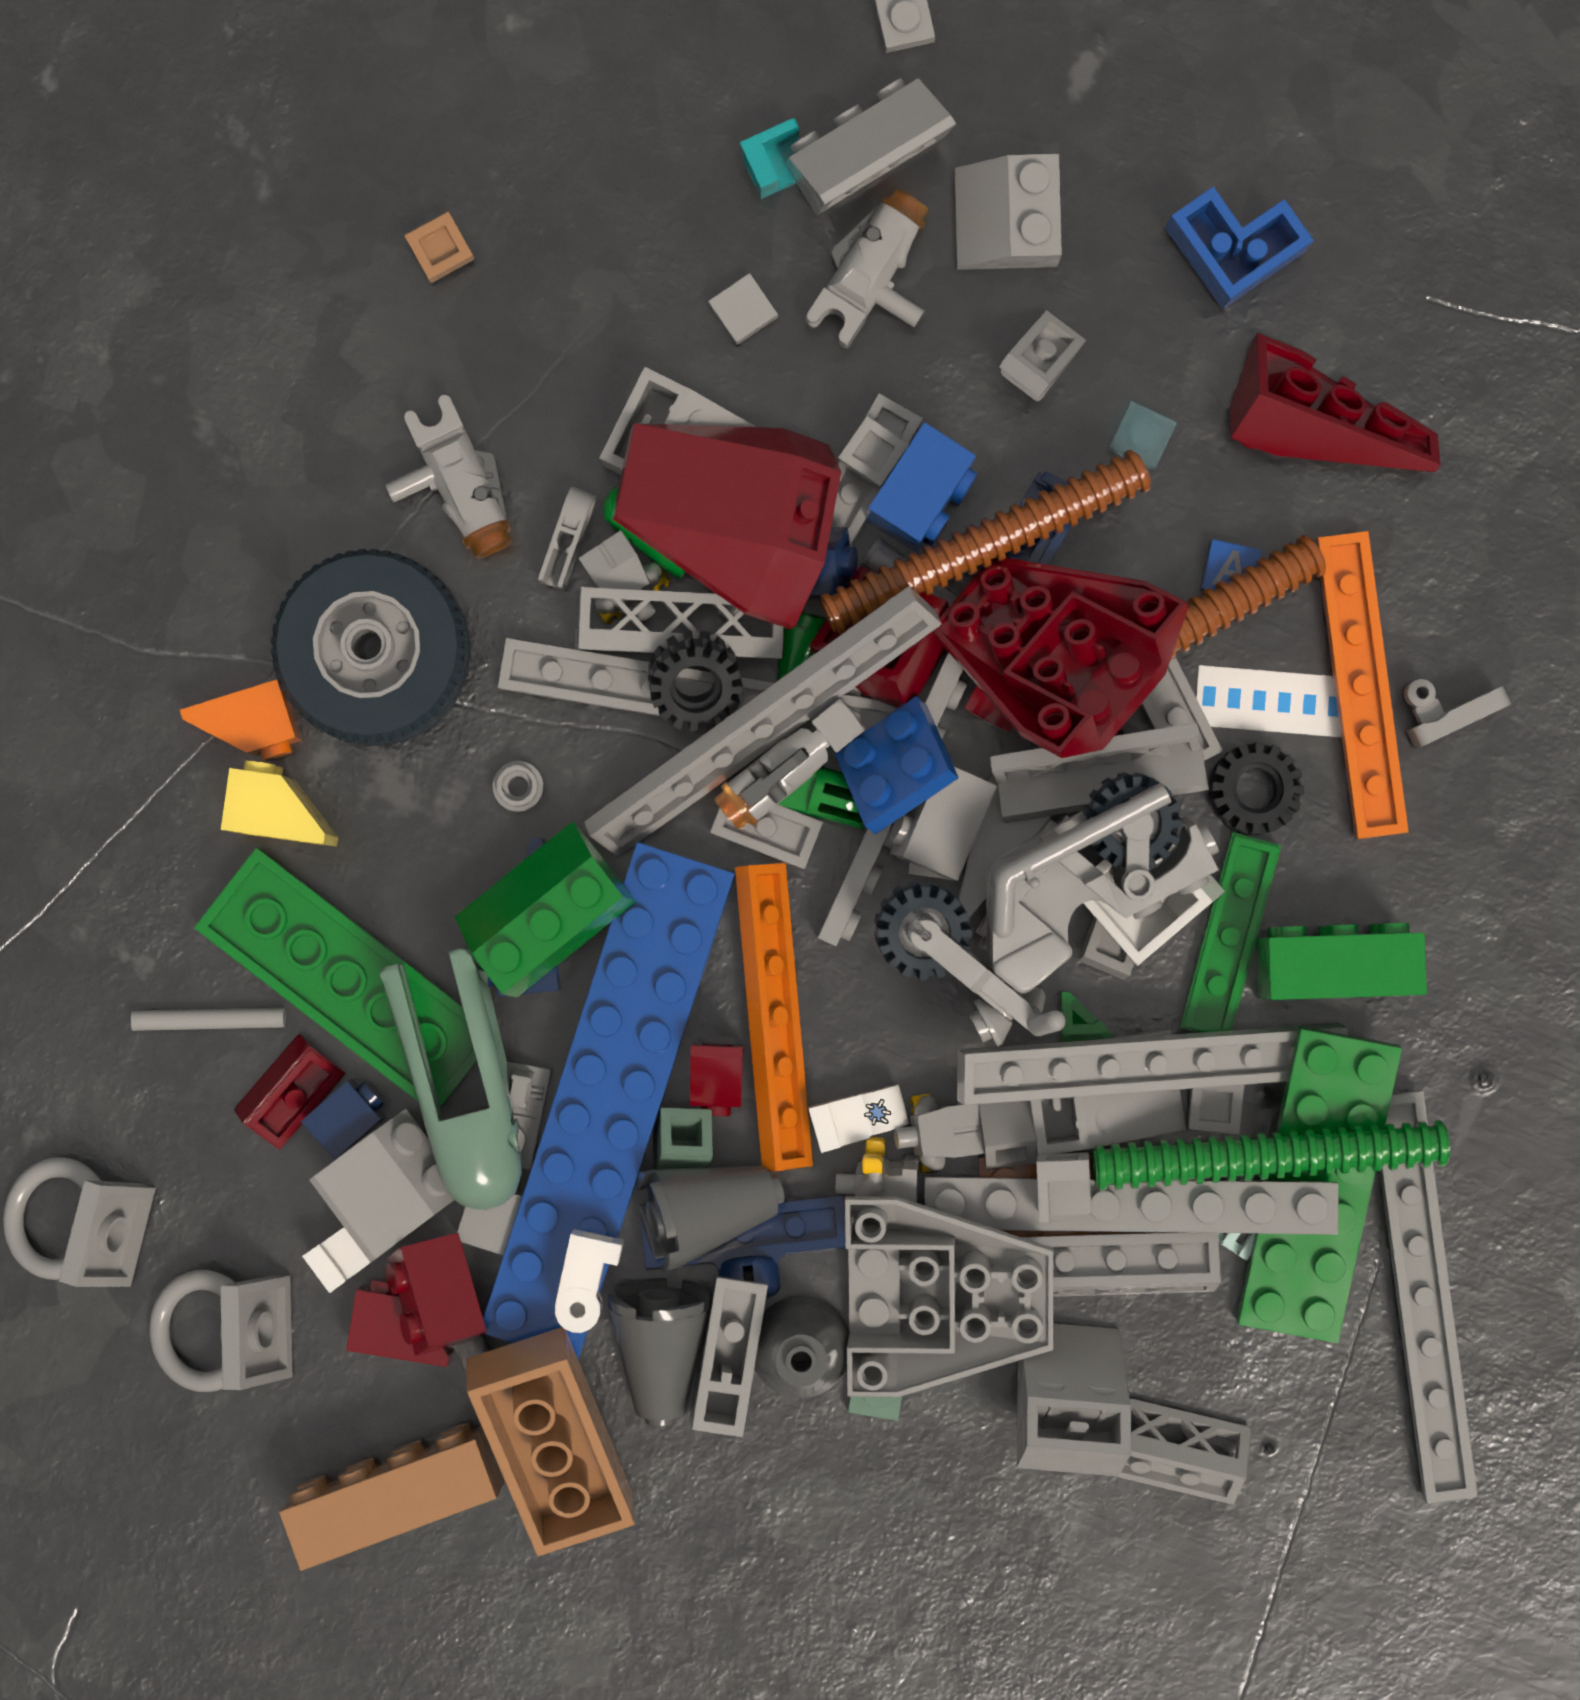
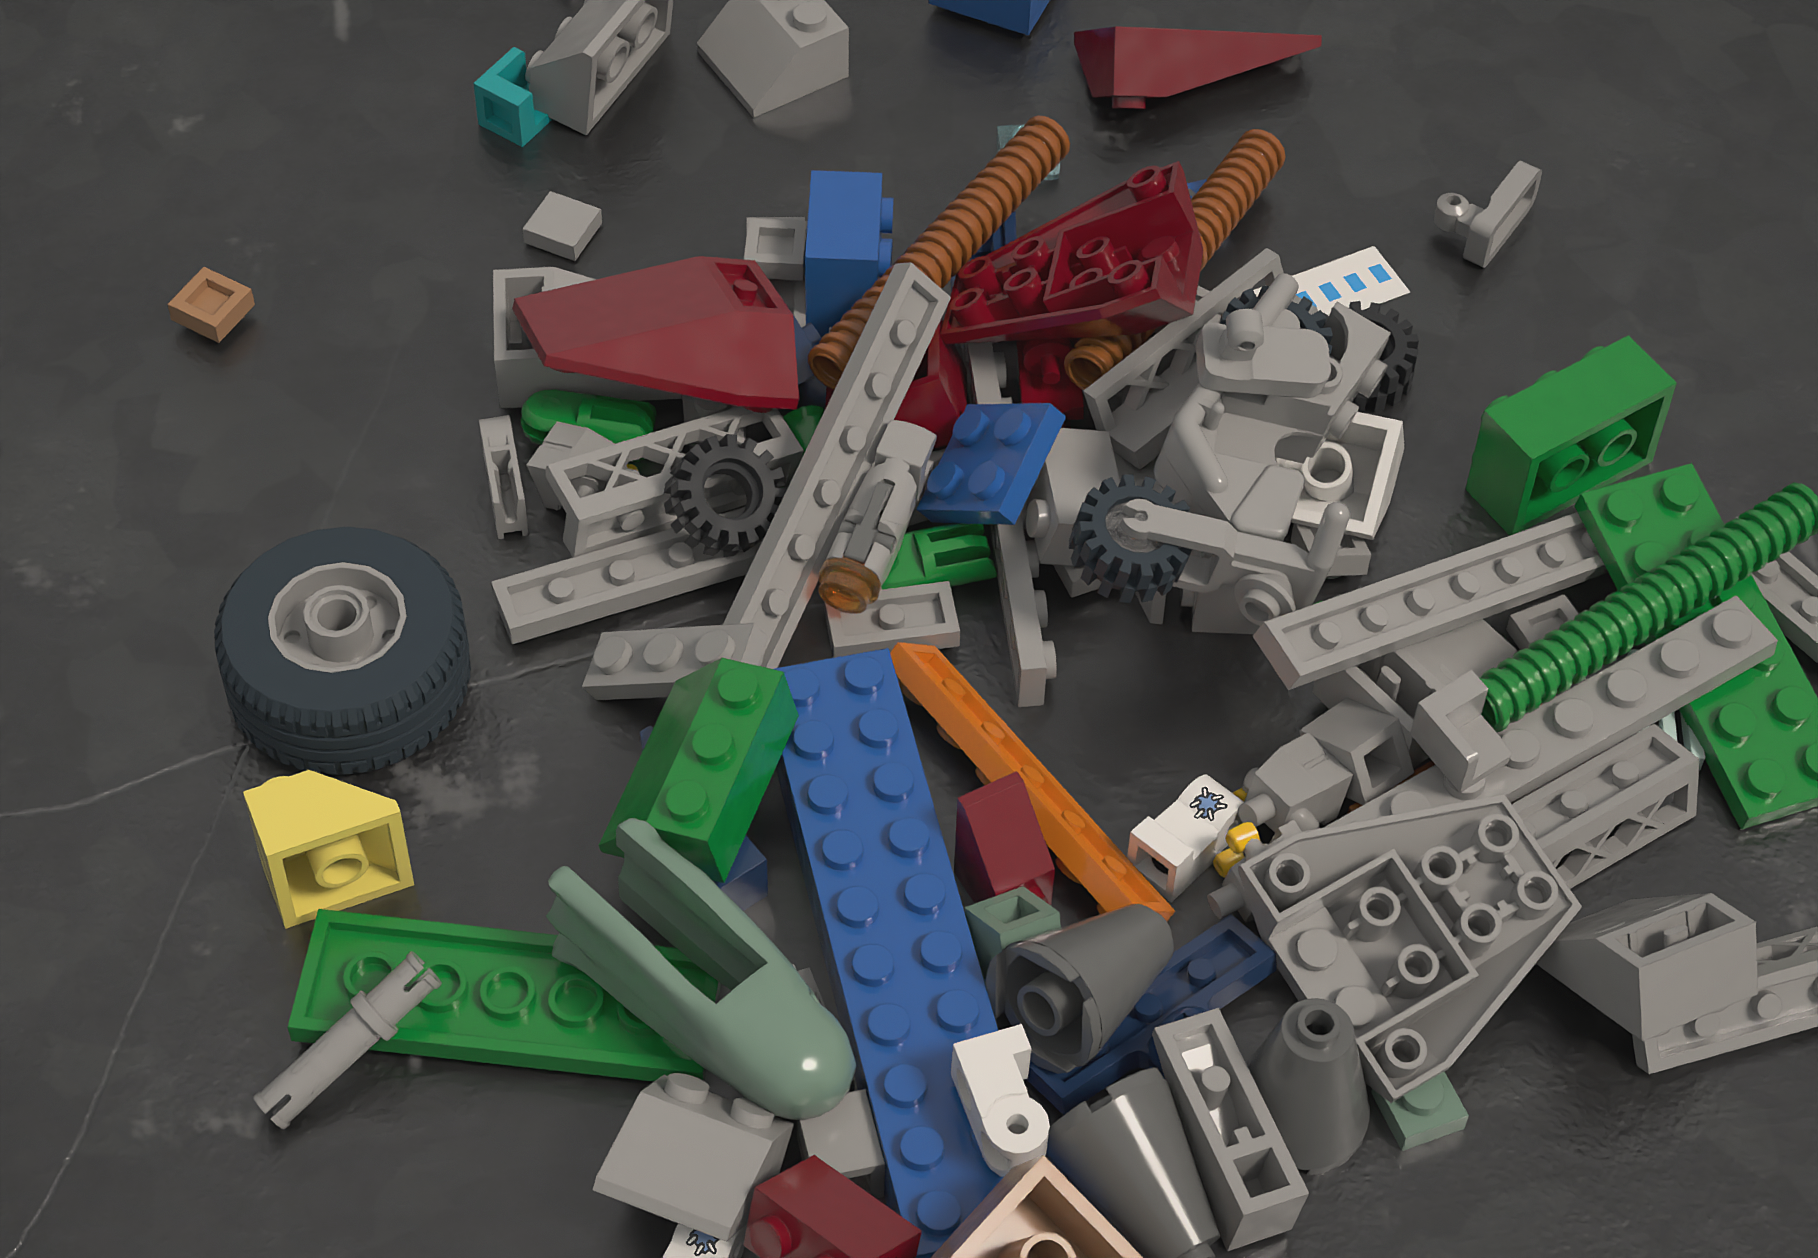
camera: 30 degrees left, 35 degrees down
light grey bar [131,1007,286,1031] -> none
orange slope [180,679,302,761] -> none
dark red slope [234,1034,346,1150] -> none
dark blue brick [301,1079,386,1160] -> none
light grey piece [385,394,512,559] -> none
light grey plate [493,761,544,812] -> none
light grey piece [805,189,929,349] -> none
light grey slope [999,310,1086,401] -> none
green tile [1178,832,1281,1033] -> none
orange plate [1315,531,1409,840] -> none
none -> light grey pin [253,951,442,1129]
none -> light grey plate [582,623,768,700]
none -> light grey piece [1196,309,1331,398]

